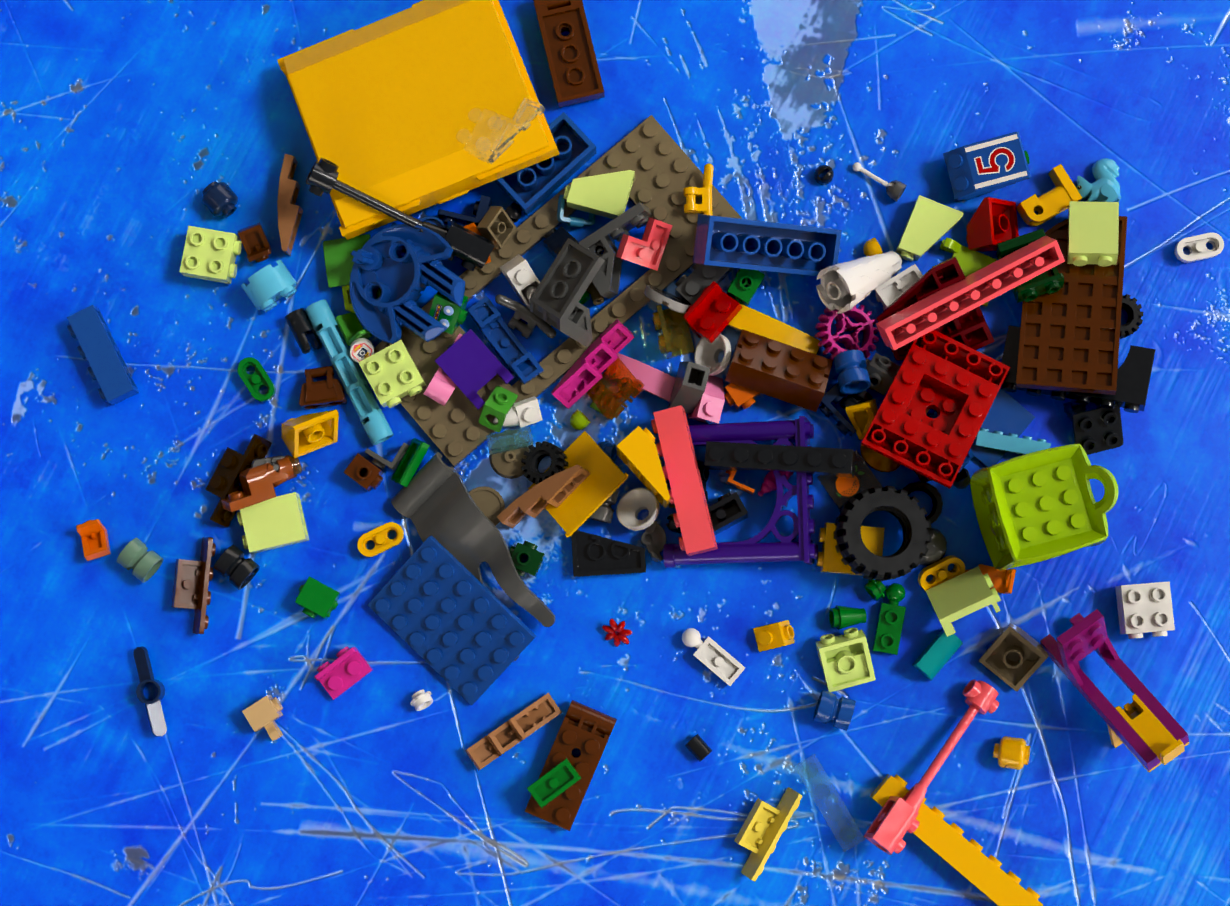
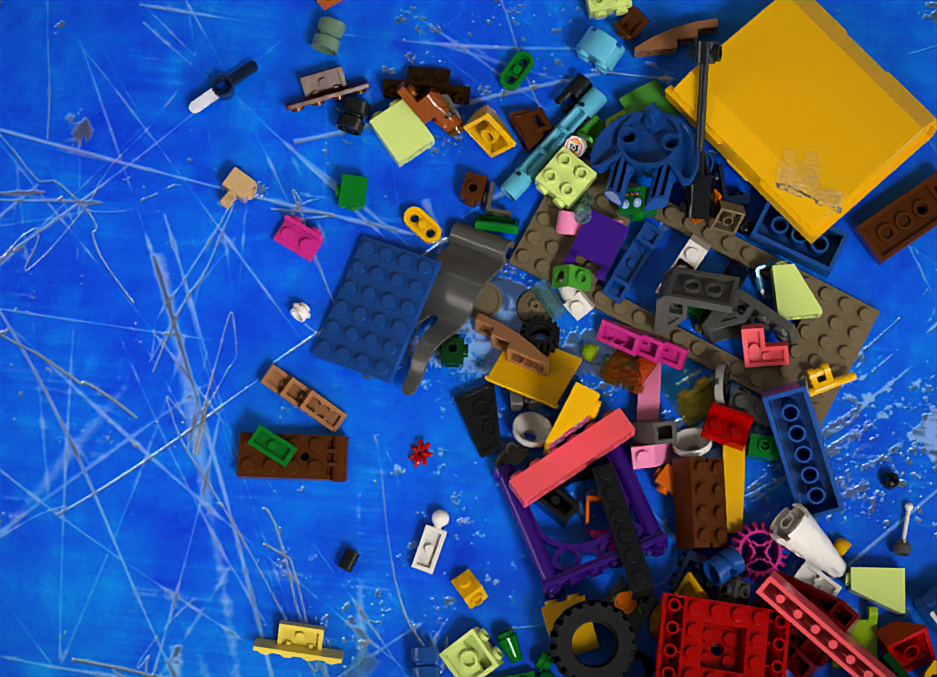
camera: 65 degrees right, 5 degrees down
dark grey piece [495,294,556,339] -> none
none -> clear light blue piece [574,192,593,224]

